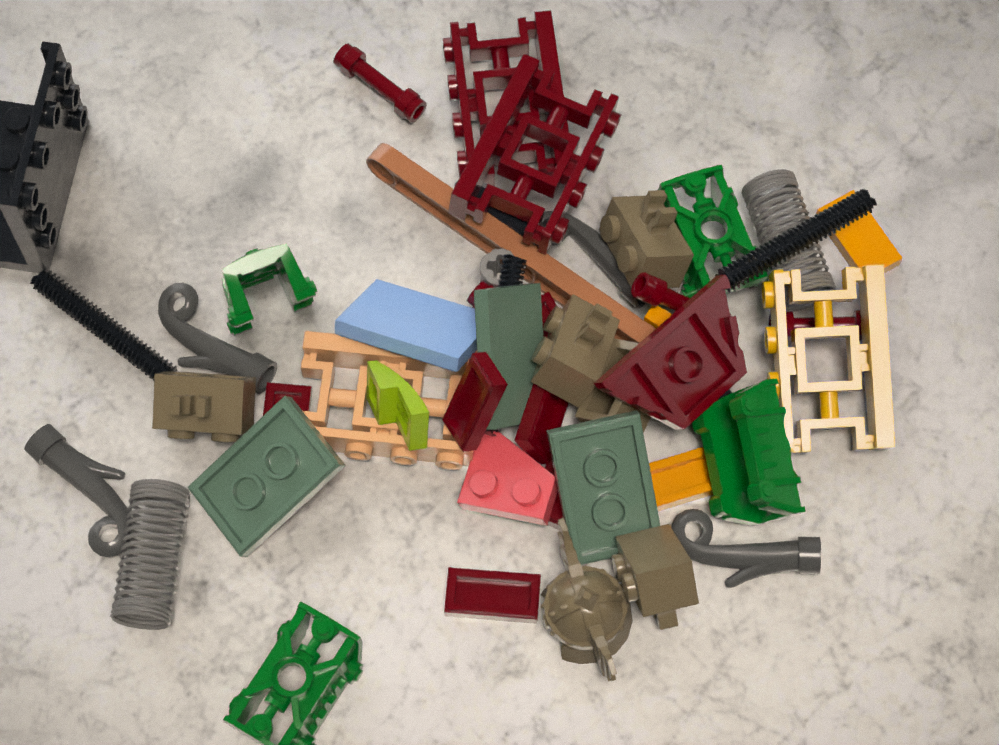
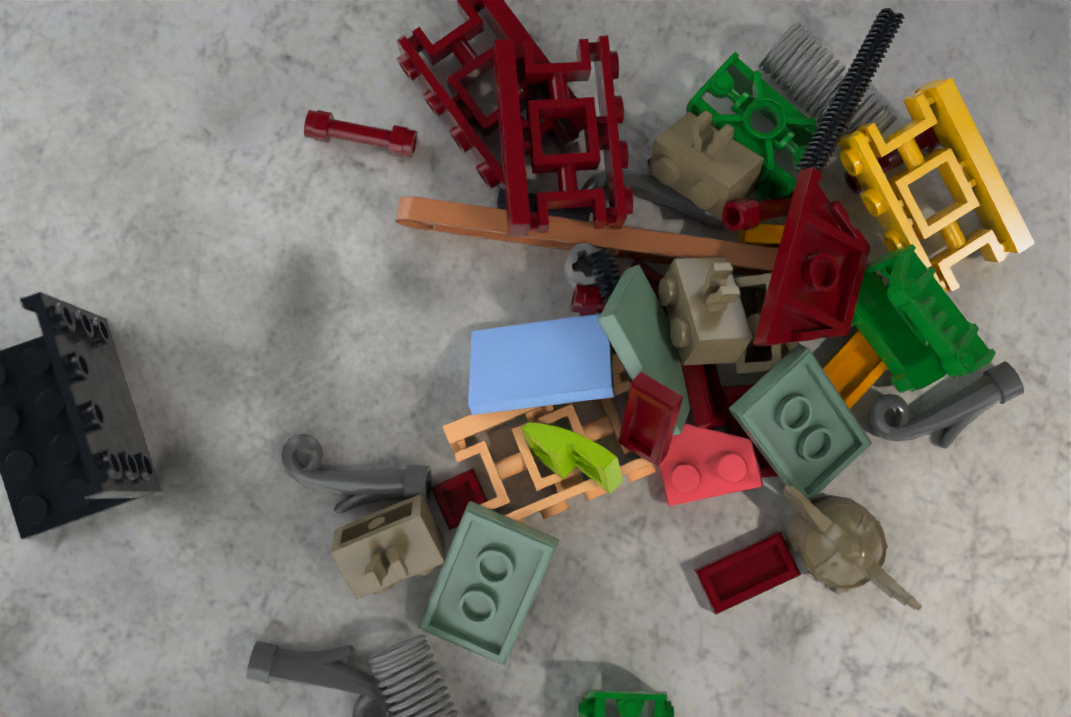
camera: 30 degrees left, 15 degrees up
black axle [30,267,178,381] -> none
green piece [221,243,317,336] -> none
dark tan brick [611,524,699,630] -> none
light orange tile [816,190,902,274] -> none

